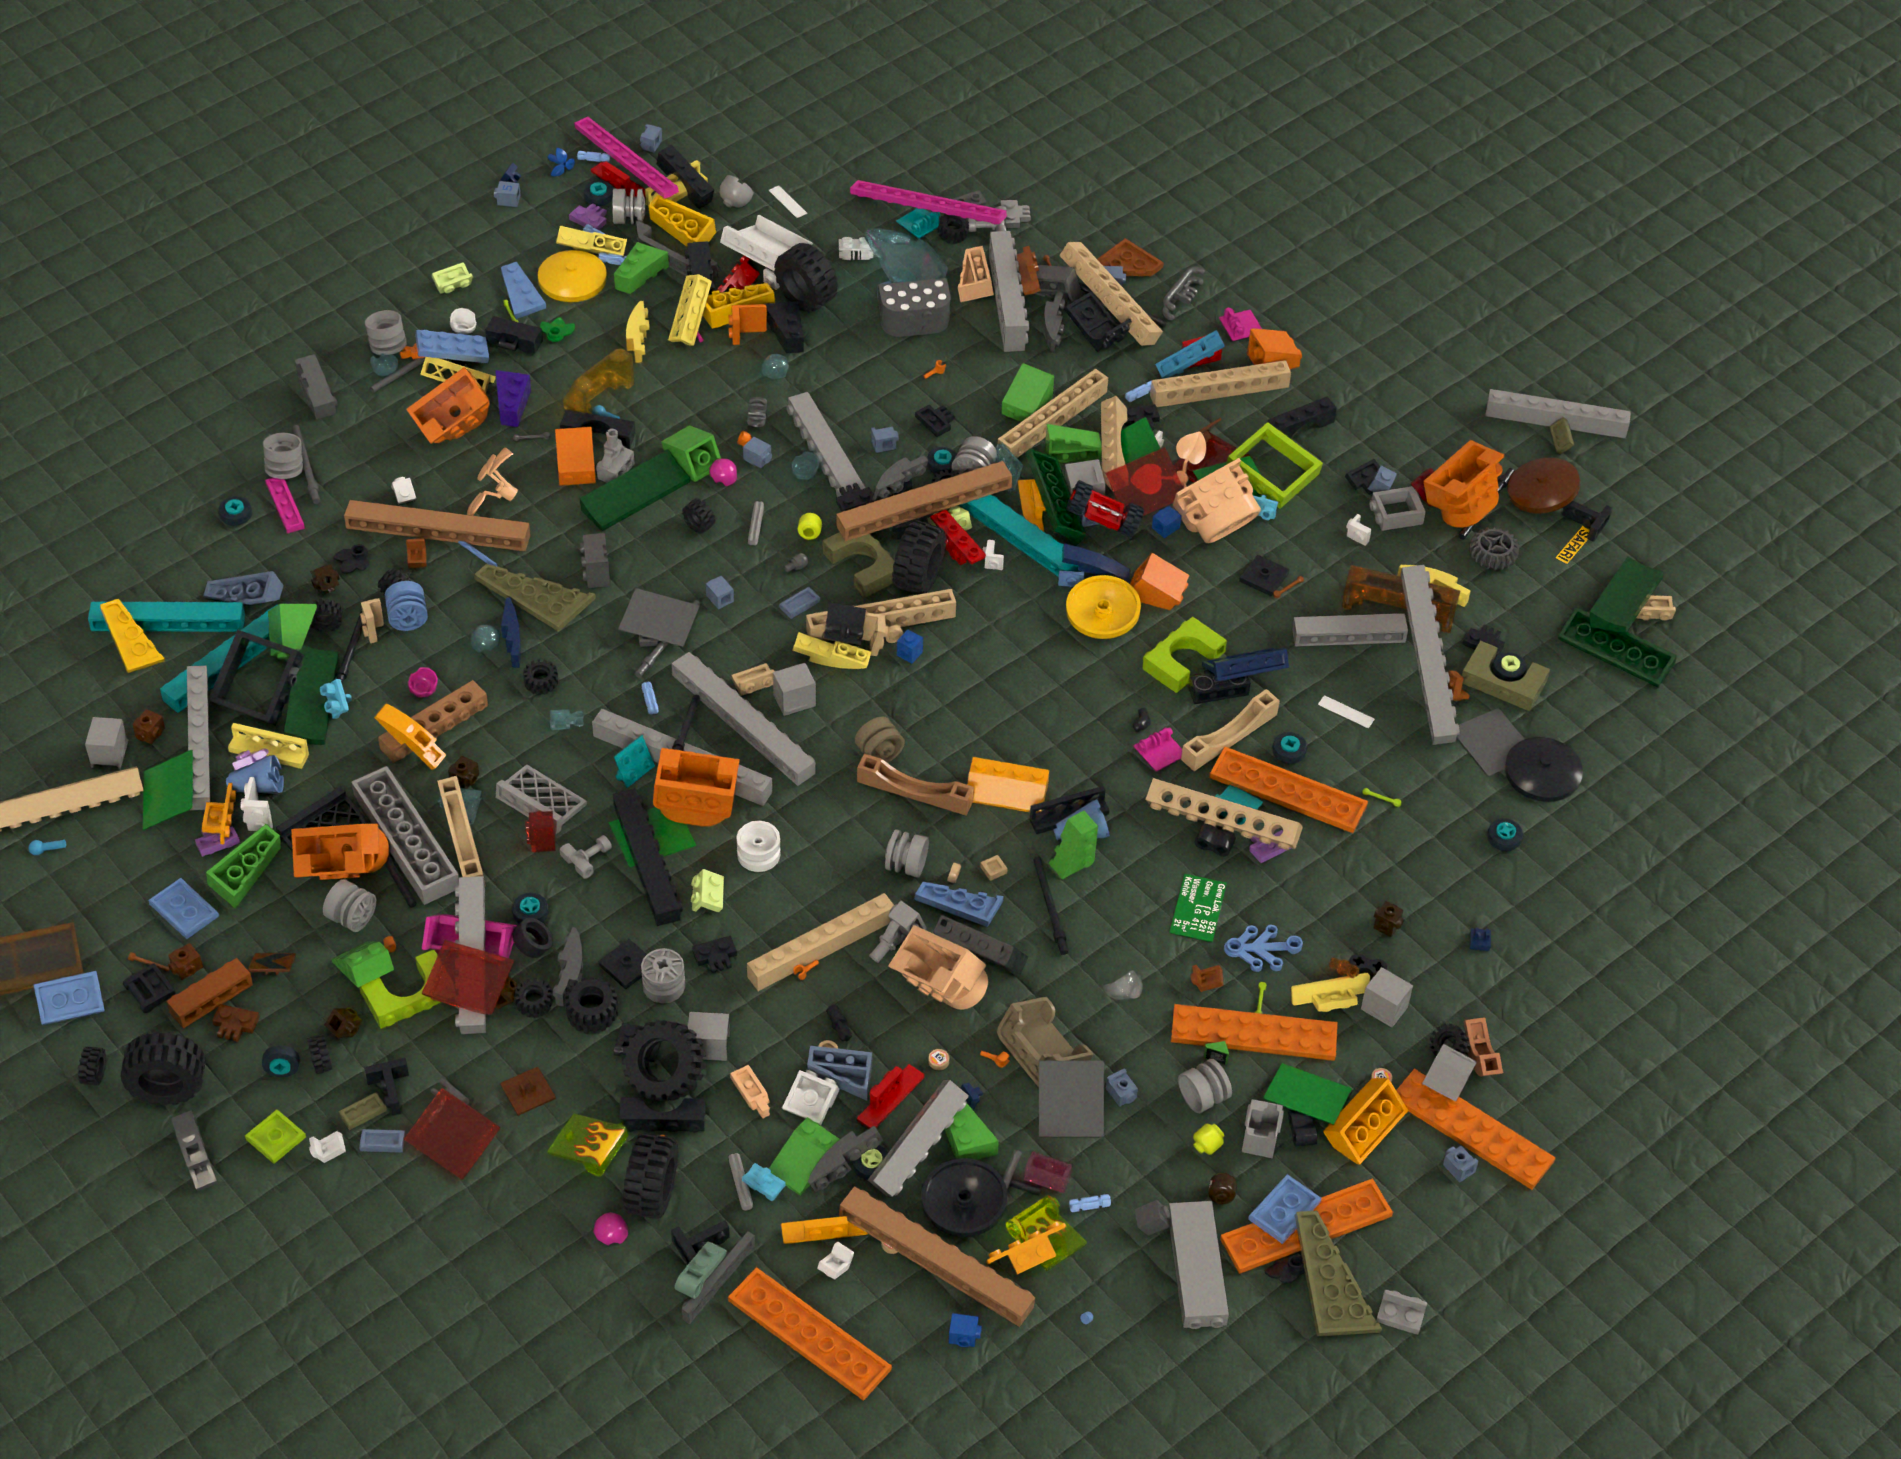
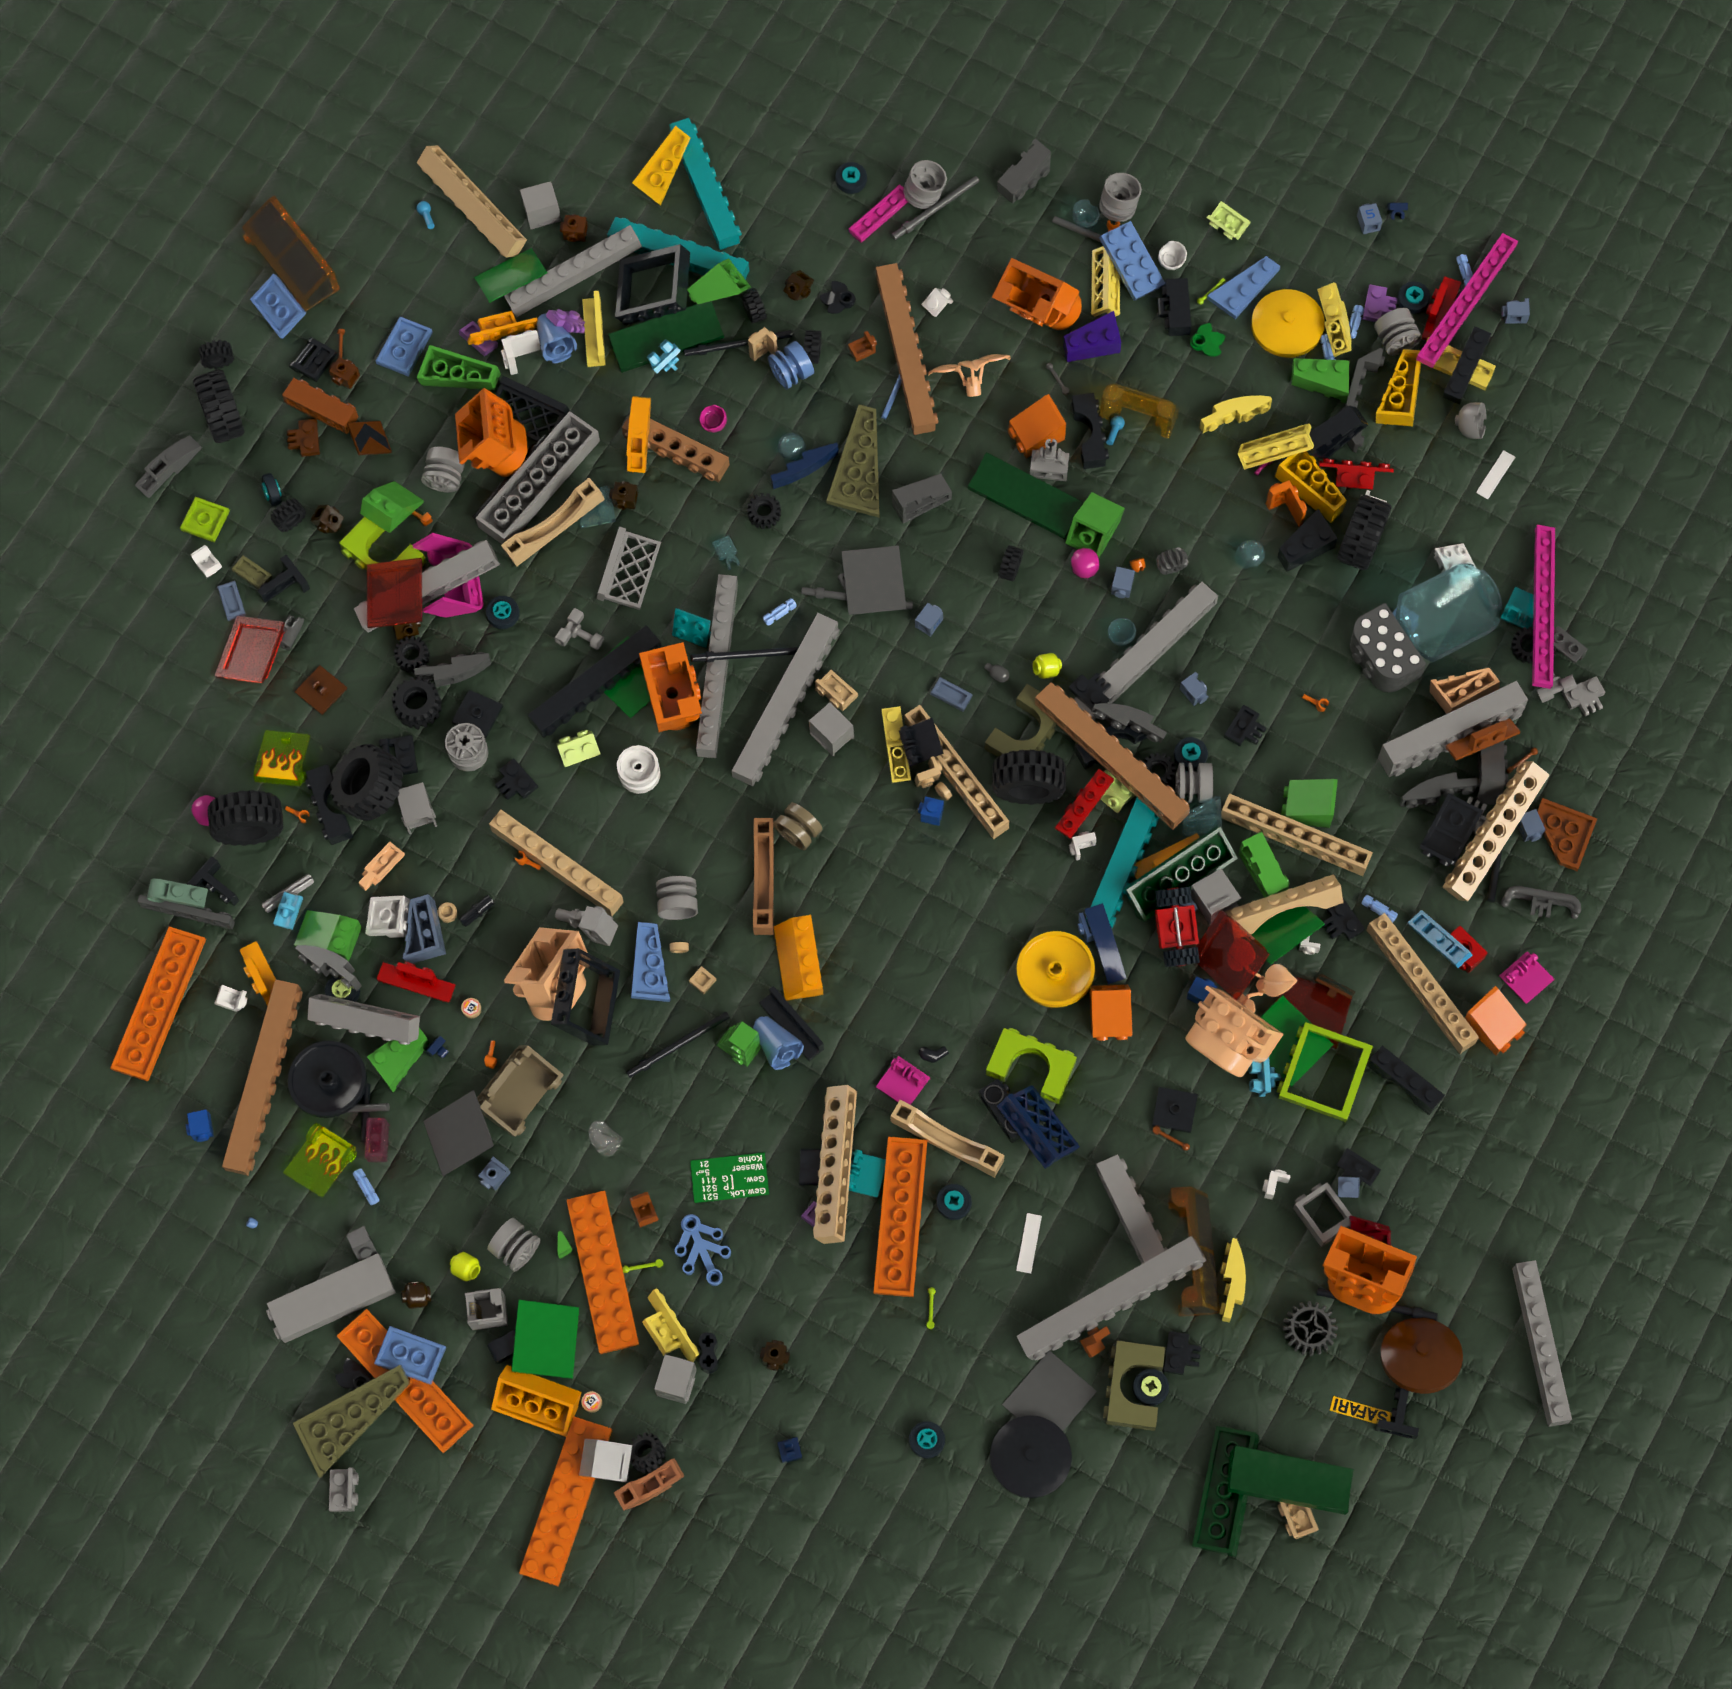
camera: 75 degrees right, 20 degrees up
sand blue wedge [203,571,284,605] -> none
black tyre [512,918,553,958] -> none
clear red brick [525,811,556,852] -> none
blue plant [548,148,575,176] -> none
white panel [720,215,813,271] -> none
light grey axle [748,501,764,545] -> none
light orange bracket [986,1222,1066,1274] -> none
clear orange axle [1329,957,1359,978] -> none
sand blue brick [1443,1146,1479,1183] -> none
olive plate [1550,417,1574,455] -> none

